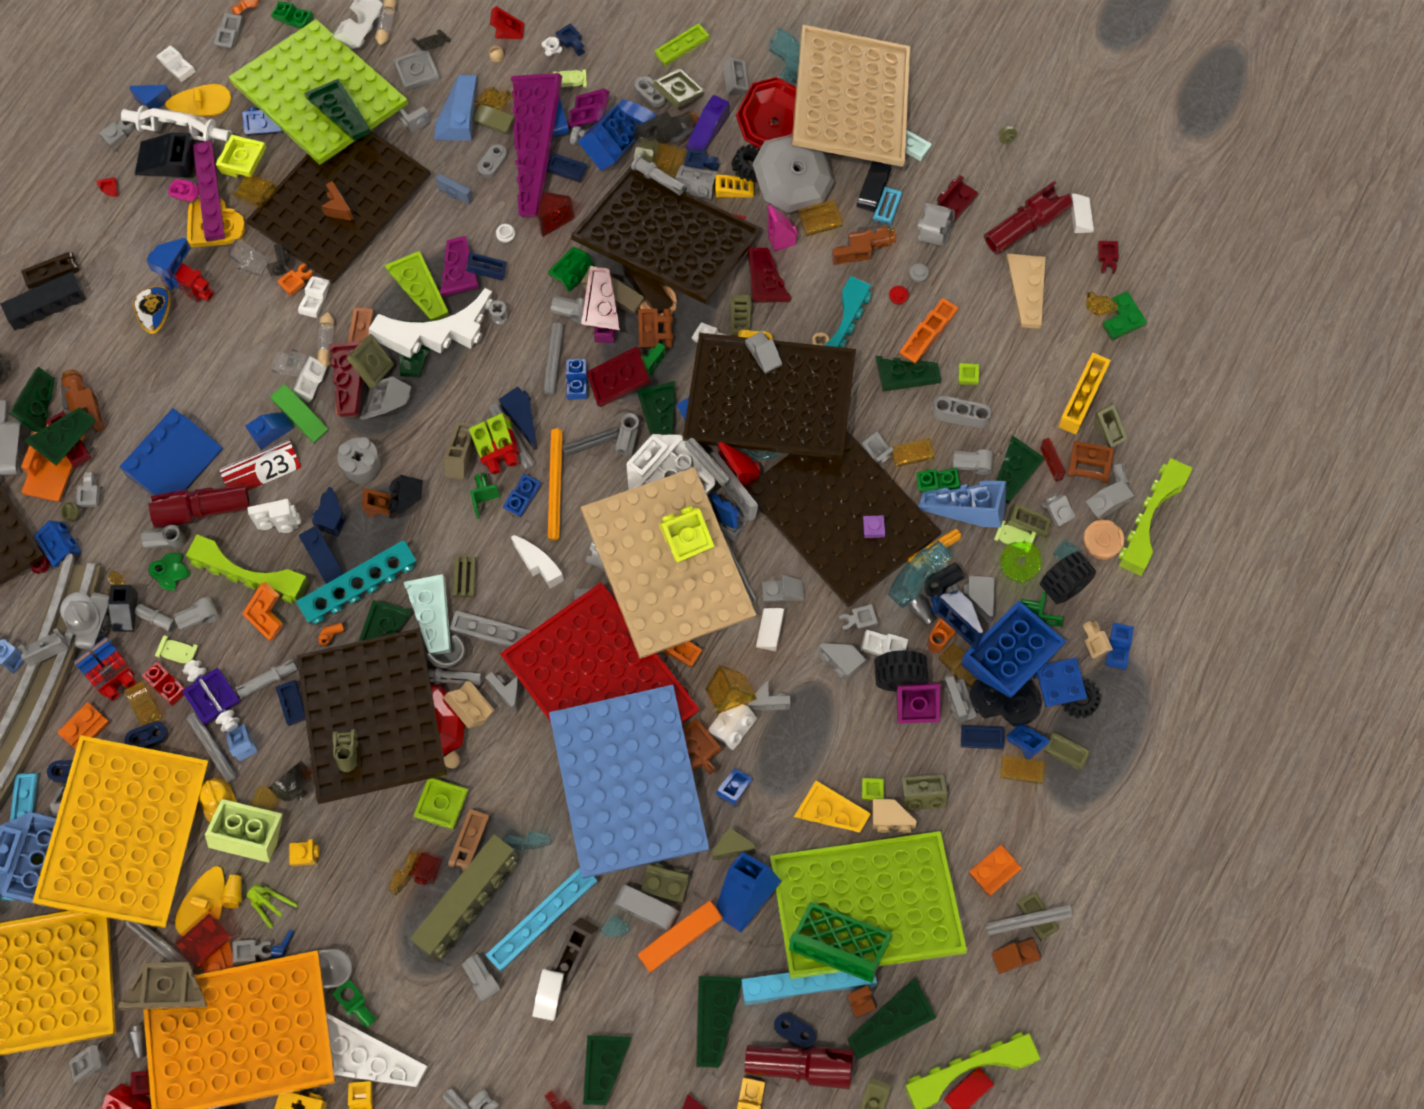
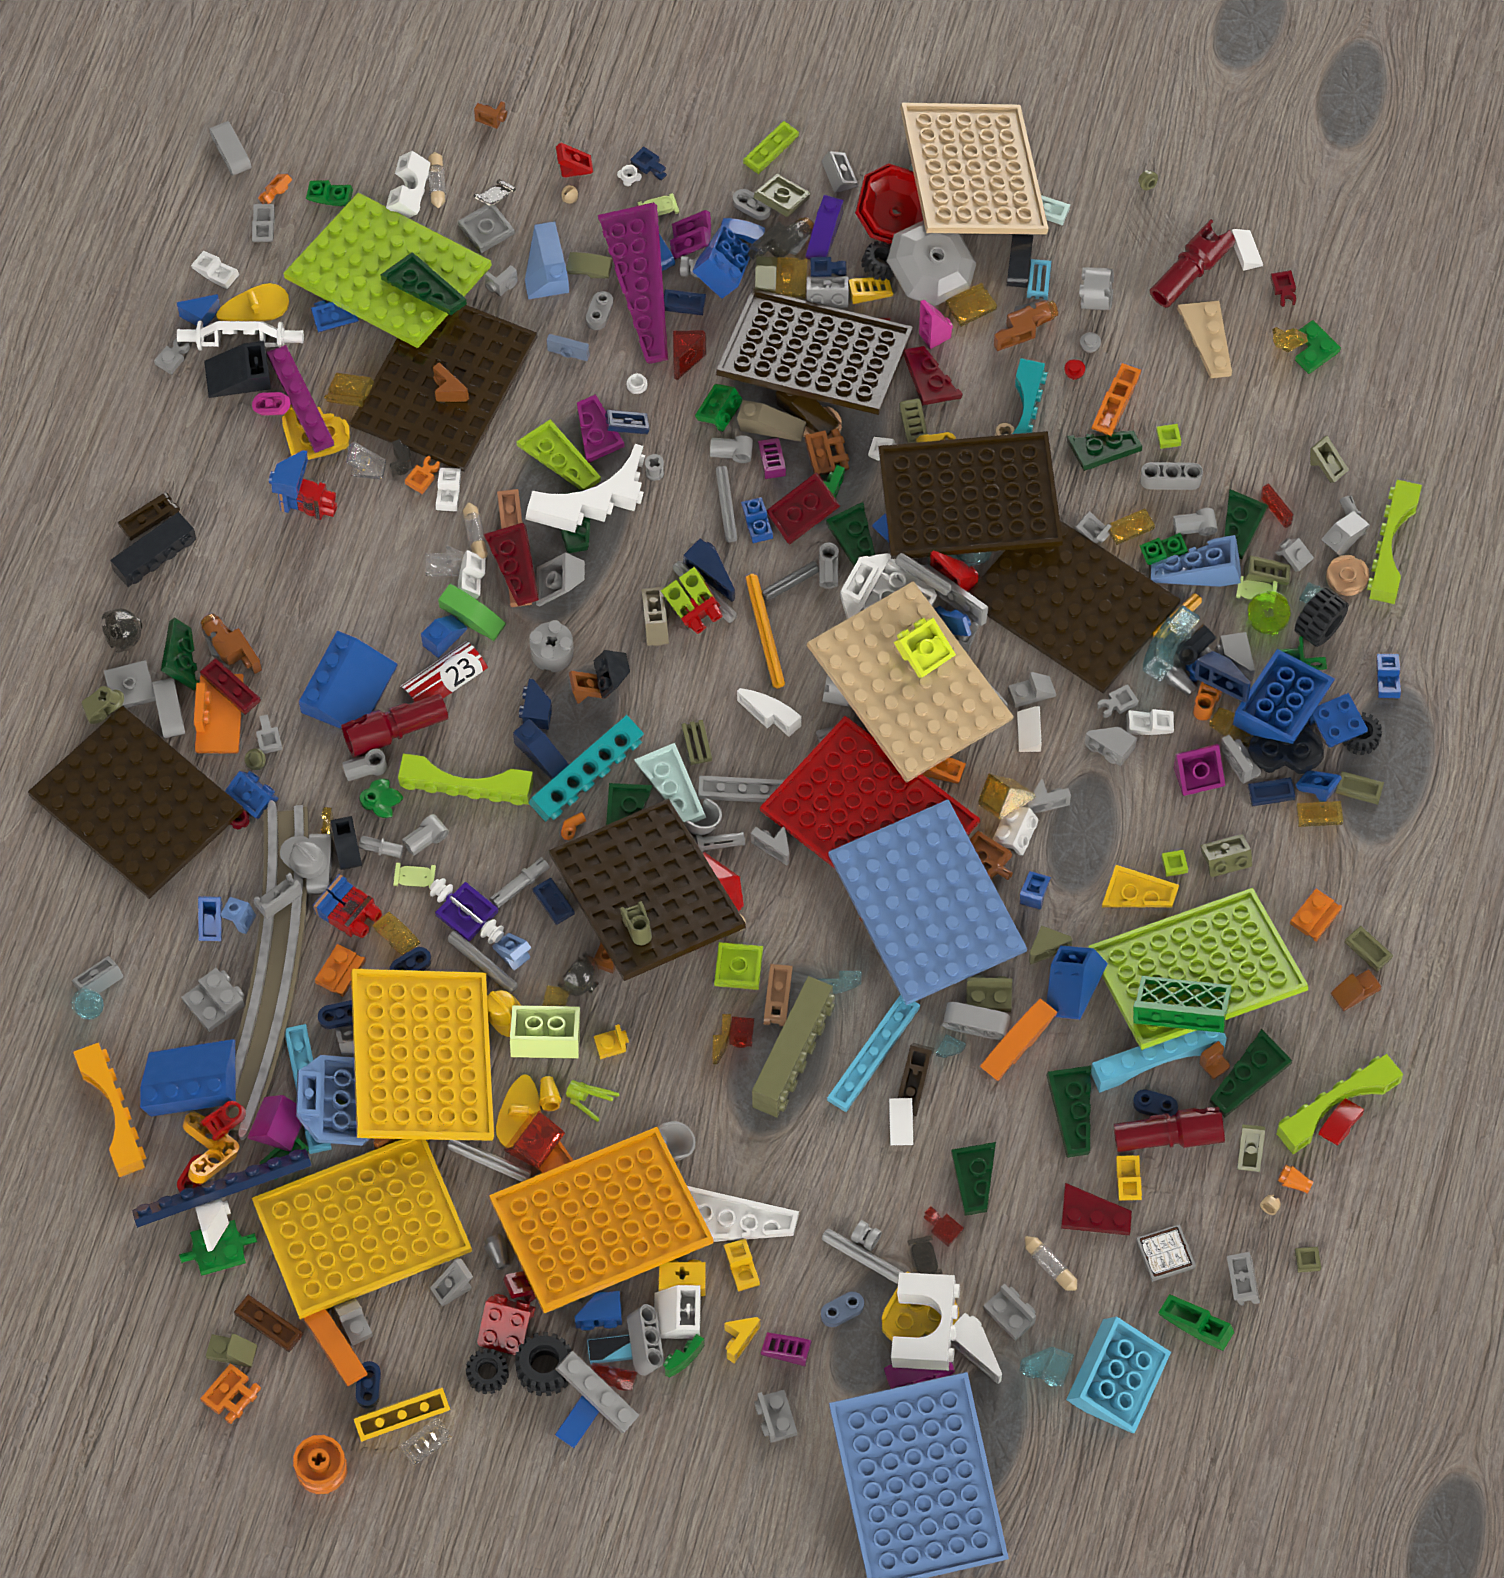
camera: 15 degrees left, 5 degrees down
dark green wing [24,407,96,466] -> none
red tile [97,177,119,197] -> none
dark tan wing [118,962,207,1010] -> none
shield [132,286,171,334] -> none
red slope [142,662,185,706] -> none
neon yellow plate [216,135,267,177] -> none
light grey plate [232,940,271,965] -> none
orange plate [242,582,284,641] -> none
white plate [247,499,301,533] -> none
blue hand [271,930,294,958] -> none
green bracket [333,980,377,1028] -> none
olive tile [346,334,395,389] -> none
tan bracket [443,681,494,729] -> none
light grey piece [462,954,501,1002] -> none
green bracket [470,473,500,519] -> none
clear yellow slope [475,87,513,109] -> none
blue slope [503,473,542,517] -> none
wing [581,266,620,331] -> none
light grey pin [631,154,686,196] -> none
light grey slope [745,331,782,374] -> none
clear light blue arch [769,28,800,84] -> none
medium lavender plate [863,515,885,538] -> none
tan slope [872,799,916,833] -> none
black tyre [874,650,928,692] -> none
dark red bracket [937,175,978,222] -> none
light grey axle [986,906,1073,935] -> none
yellow brick [1058,352,1111,435] -> none
dark orange plate [1067,441,1114,483] -> none
tan plate [1083,621,1113,659] -> none

